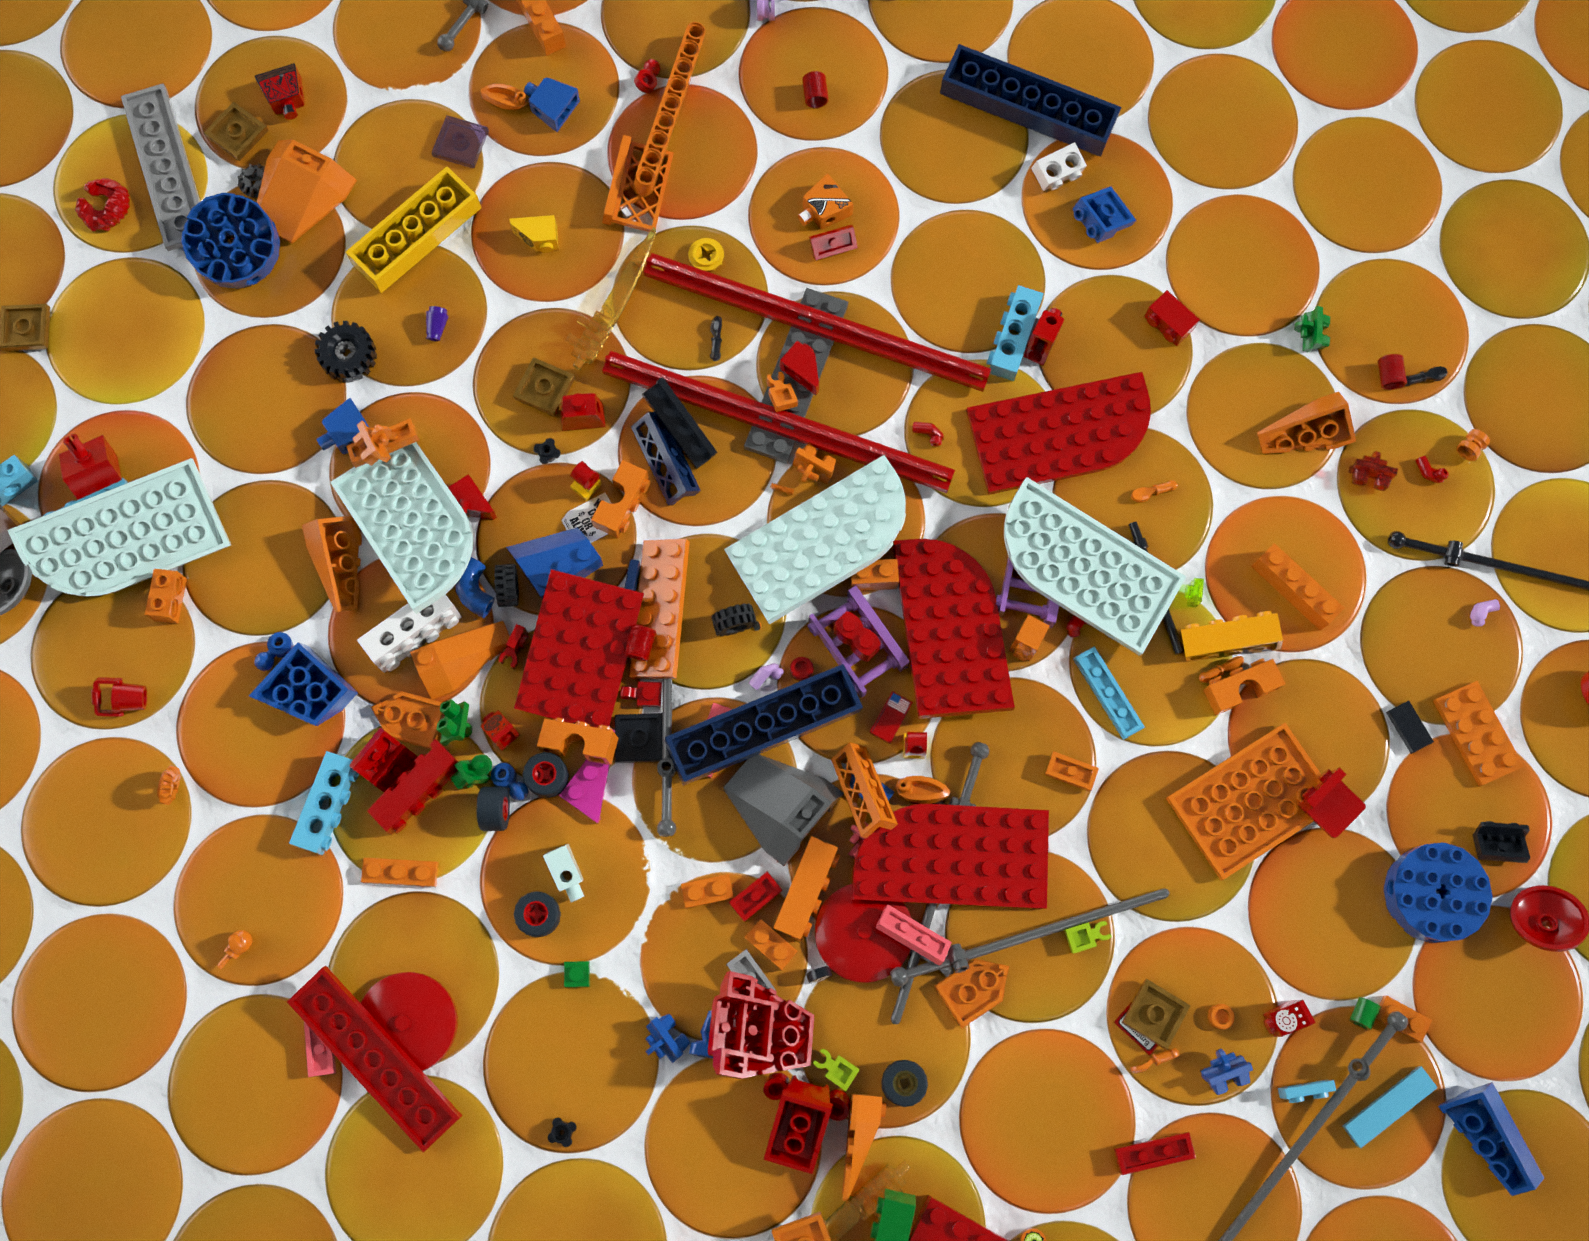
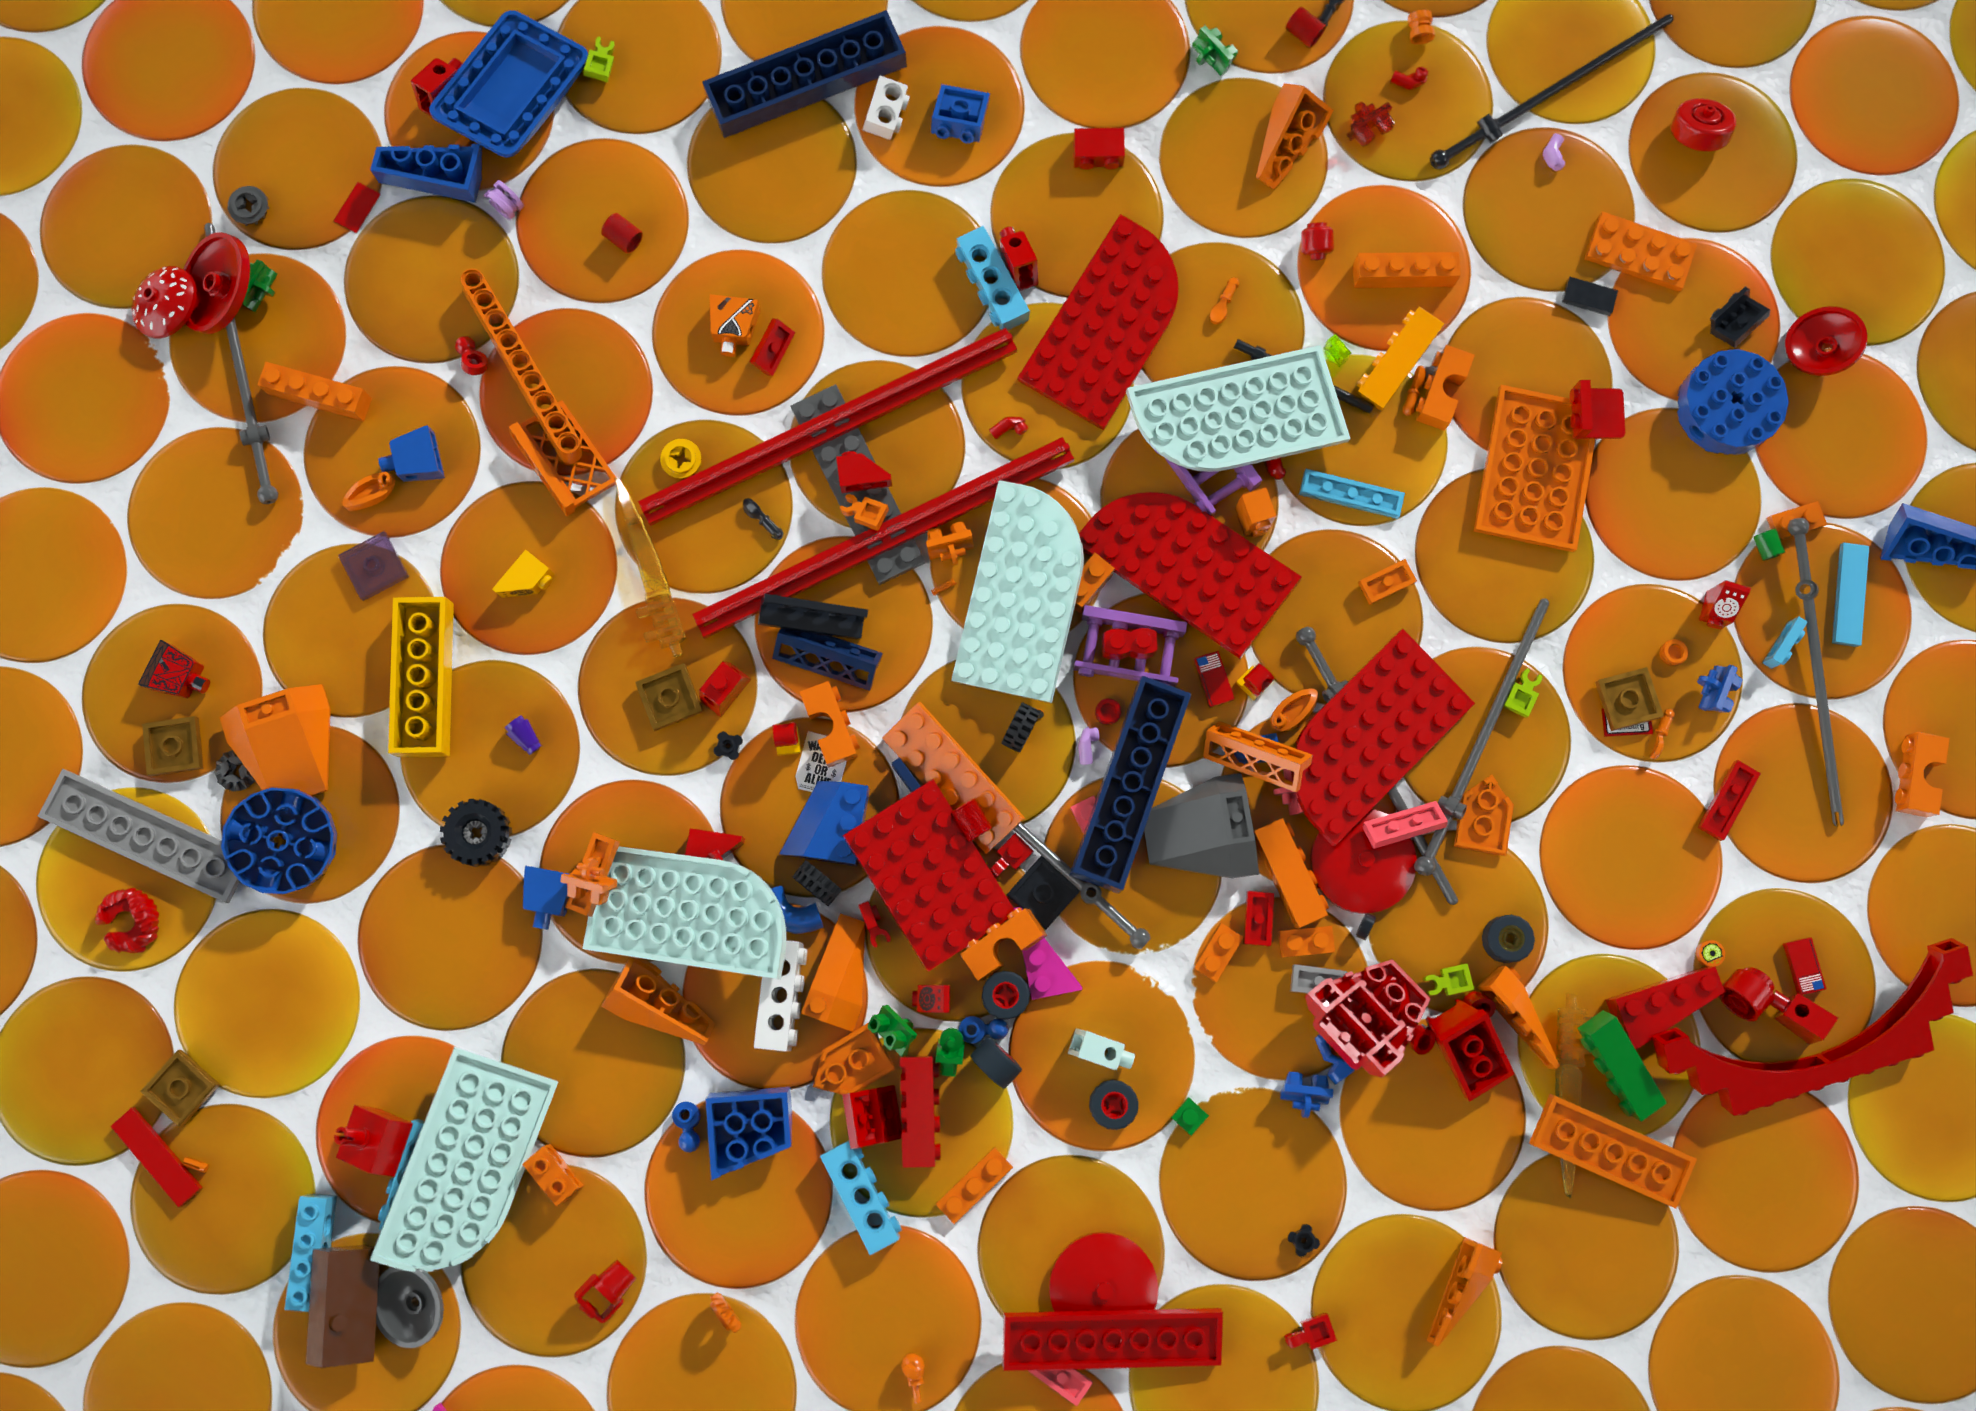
camera: 45 degrees left, 5 degrees up
none -> red plate [1284,1312,1337,1350]
none -> red head [1301,222,1334,260]

